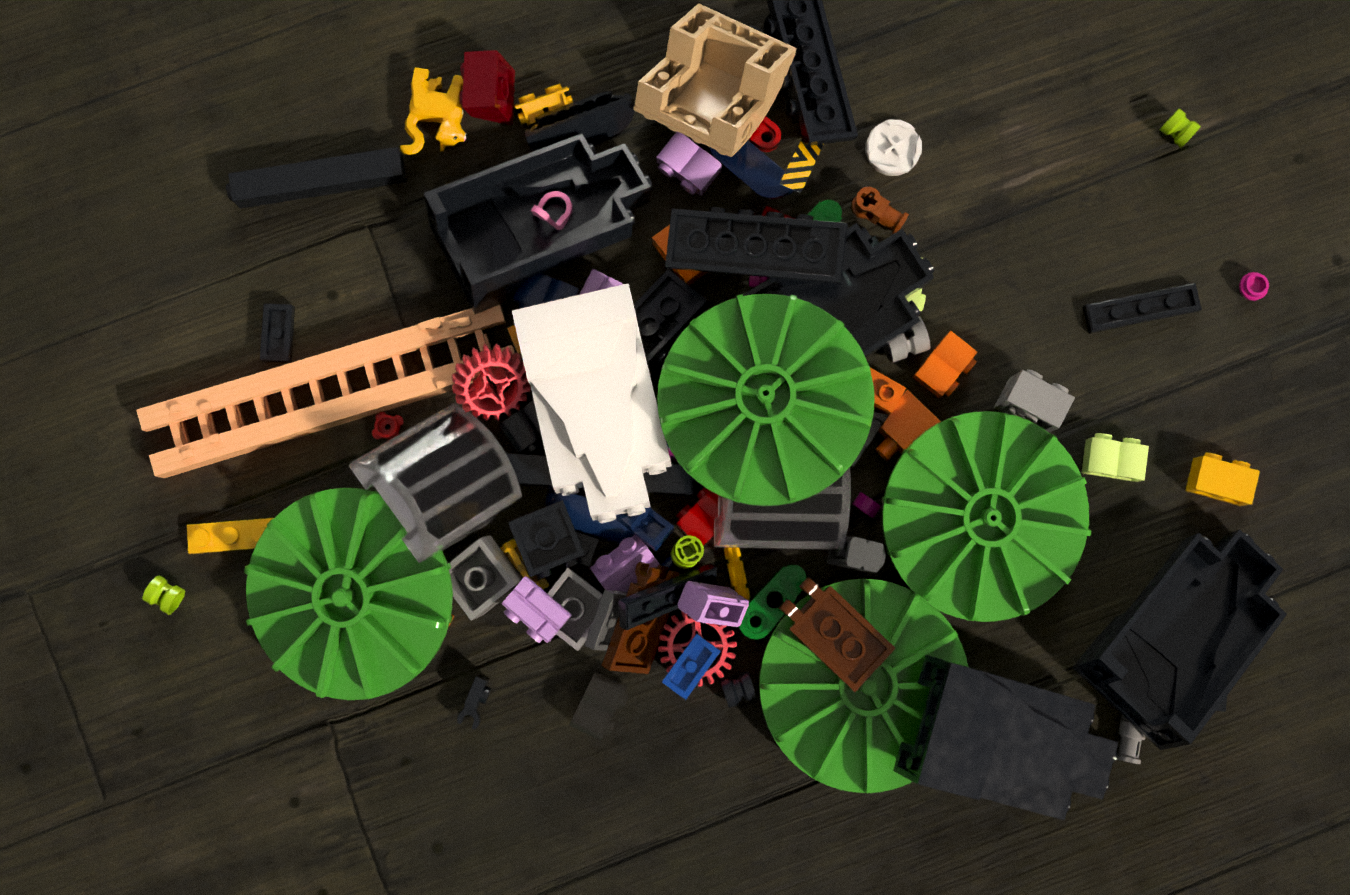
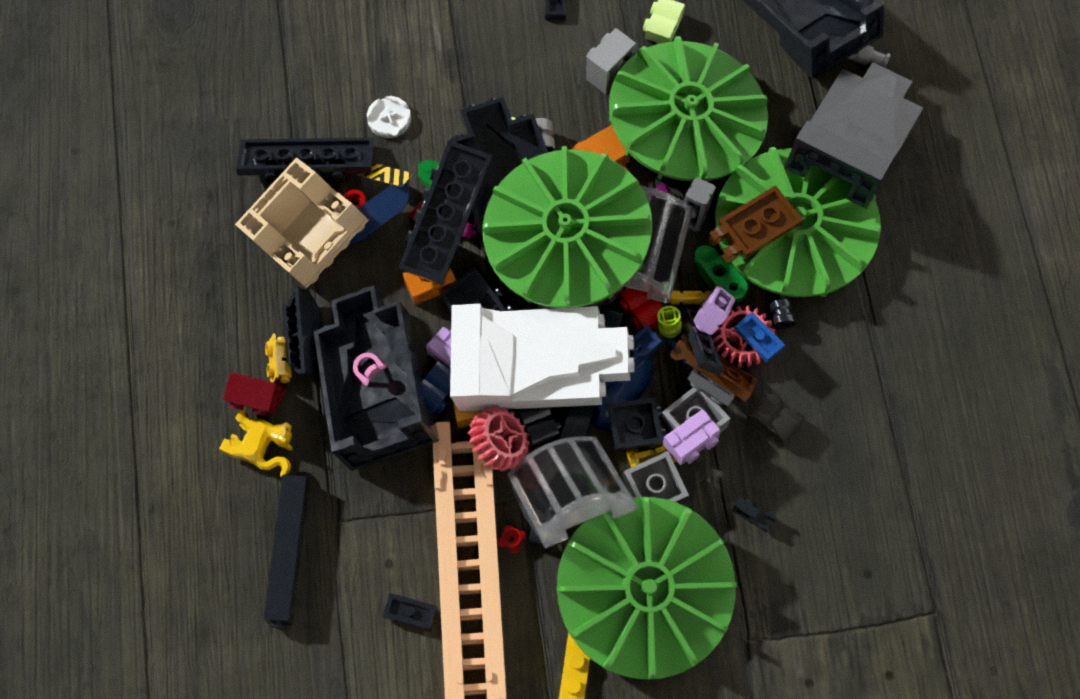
camera: 70 degrees left, 15 degrees down
lavender brick [590,535,660,592] -> none
lavender brick [656,131,722,196] -> none
dark orange connector [851,187,909,234] -> none
orange brick [912,331,978,398] -> none

